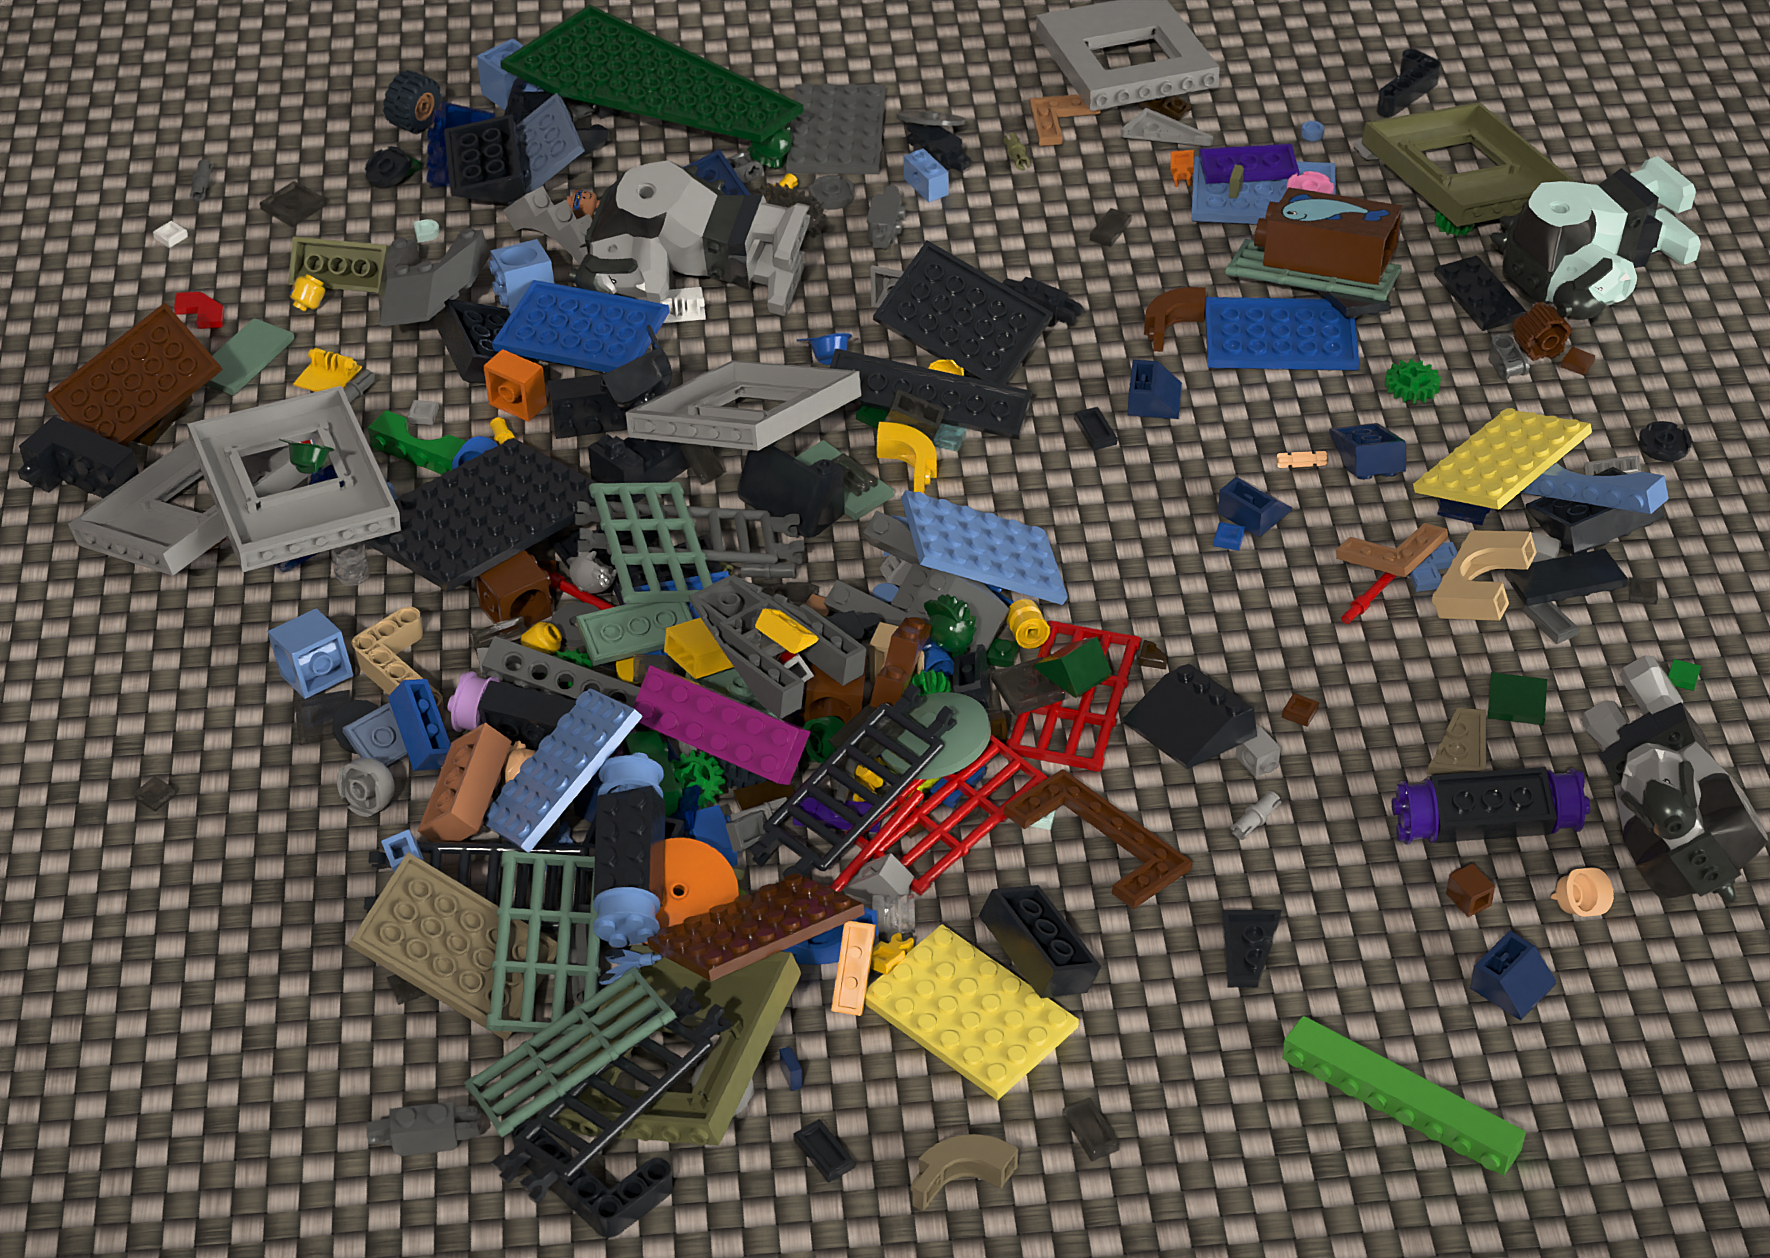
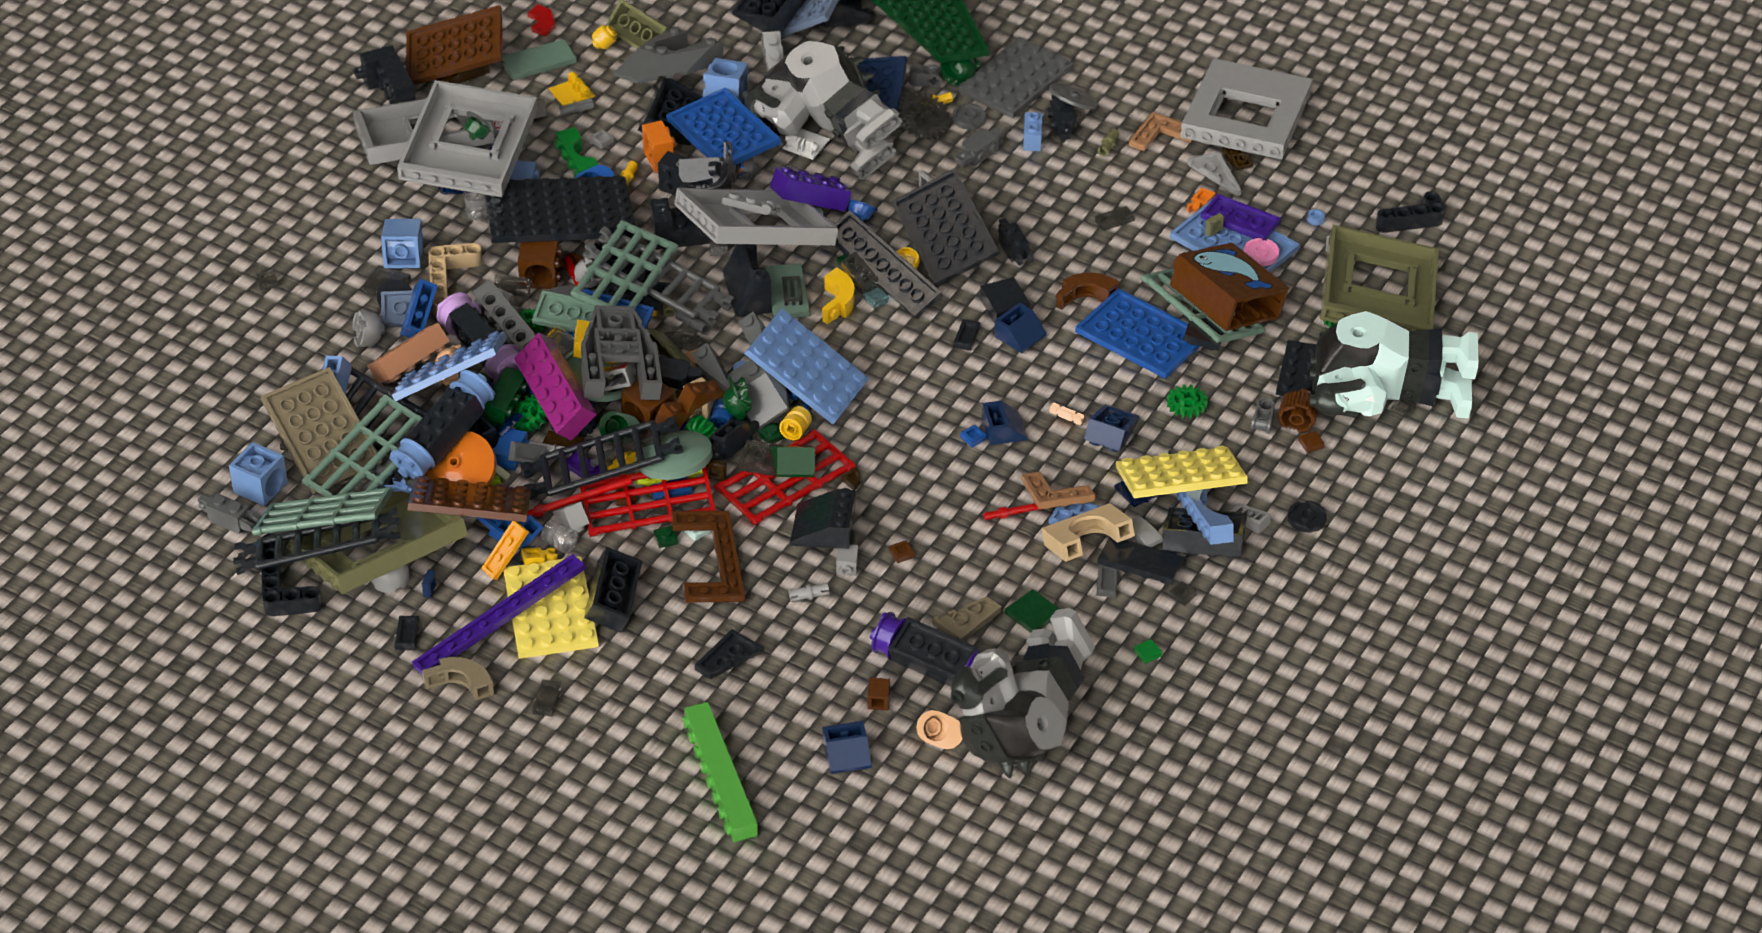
camera: 35 degrees right, 0 degrees up
light aqua tile [413,220,440,243] -> none
yellow head [521,622,562,656] -> none
yellow slope [755,608,819,654] -> none
none -> medium blue brick [229,442,288,506]
none -> dark purple plate [412,554,586,676]
none -> dark green plate [653,526,678,548]
none -> light grey plate [722,192,776,215]
none -> dark purple brick [770,166,852,211]
none -> black brick [980,277,1031,324]

